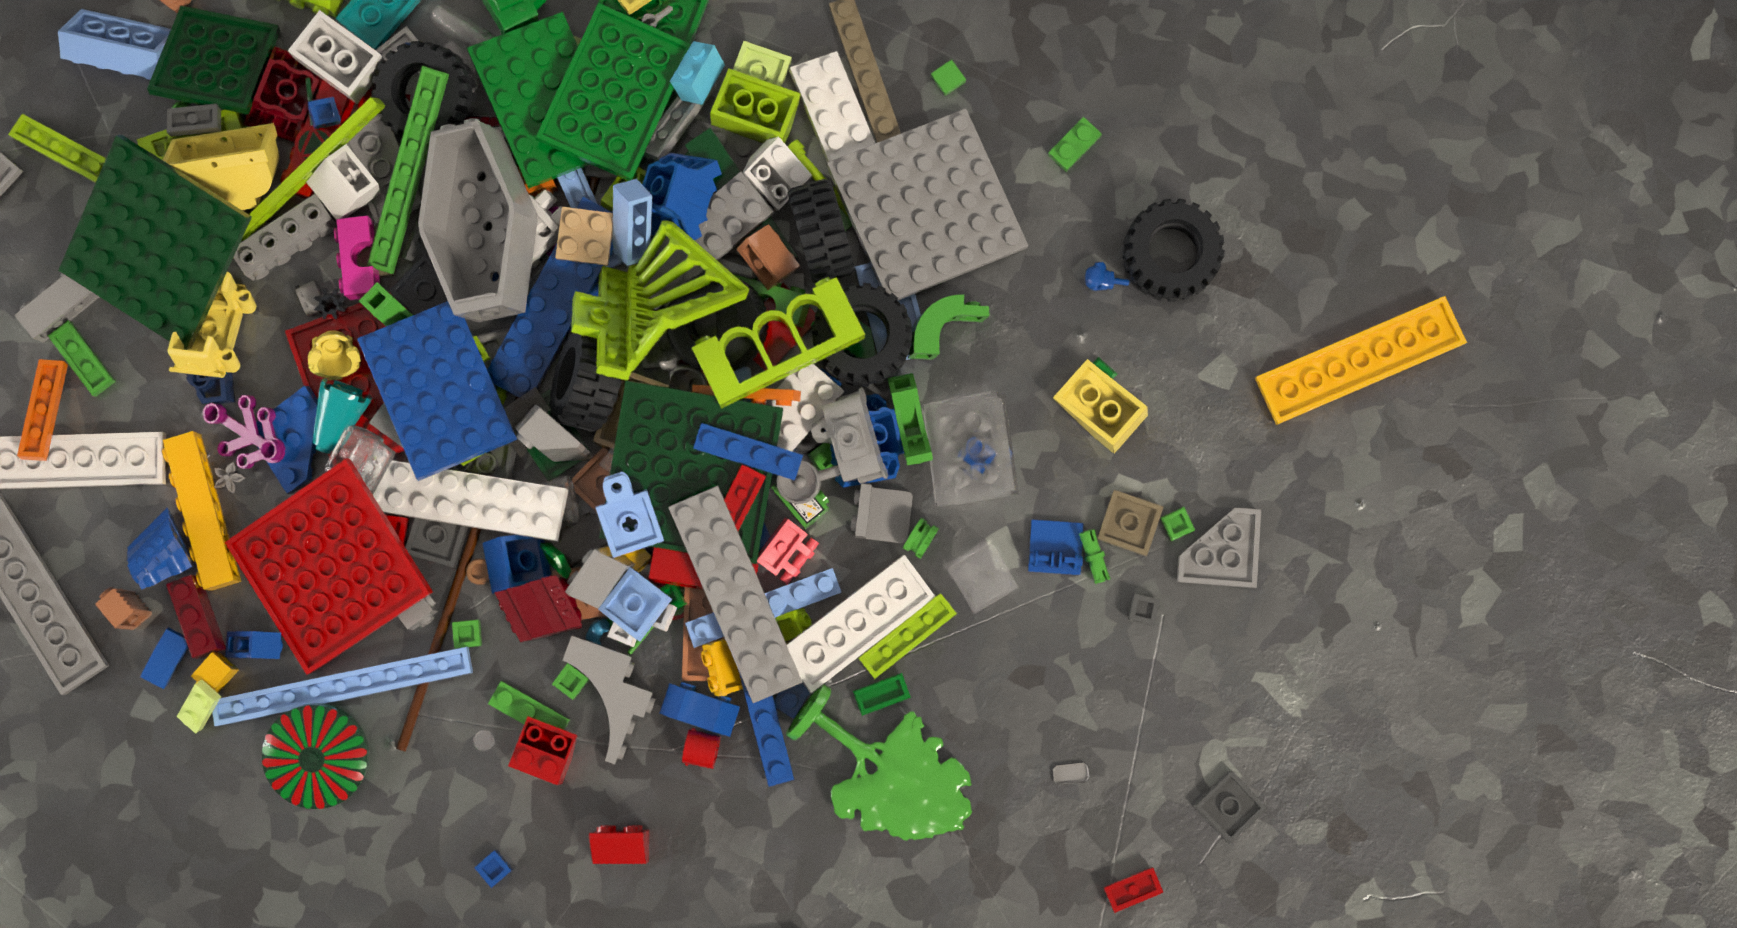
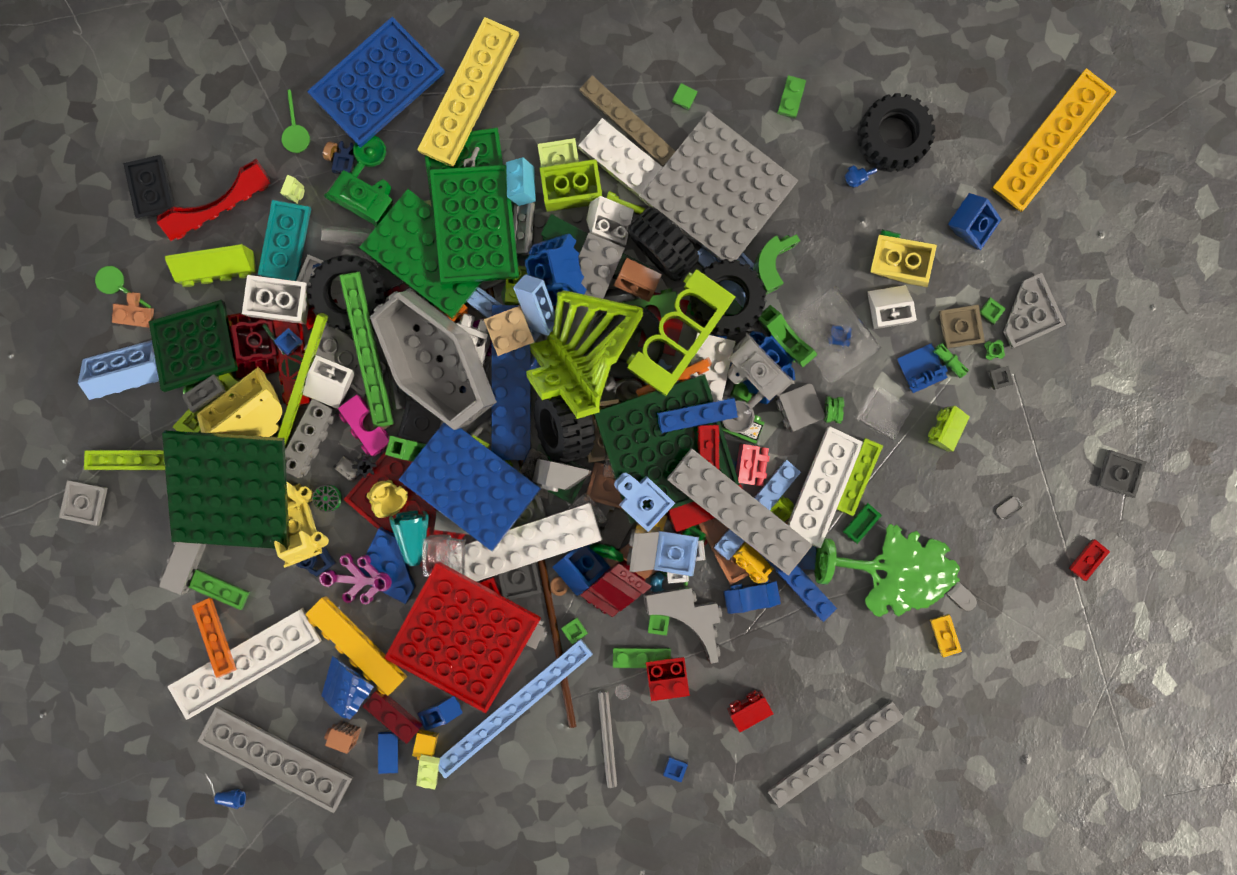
camera: 30 degrees left, 5 degrees up
light grey plant [214,462,245,493] -> none
dish [262,703,370,809] -> none
red piece [682,728,721,769] -> none
none -> green wheel [312,485,342,512]
none -> light grey axle [598,691,617,788]
none -> white slope [867,285,917,329]
none -> lime slope [928,406,970,452]
none -> yellow plate [930,614,962,657]
none -> light grey piece [946,582,977,611]
none -> blue slope [948,193,1002,251]
none -> bright green plate [984,340,1005,360]

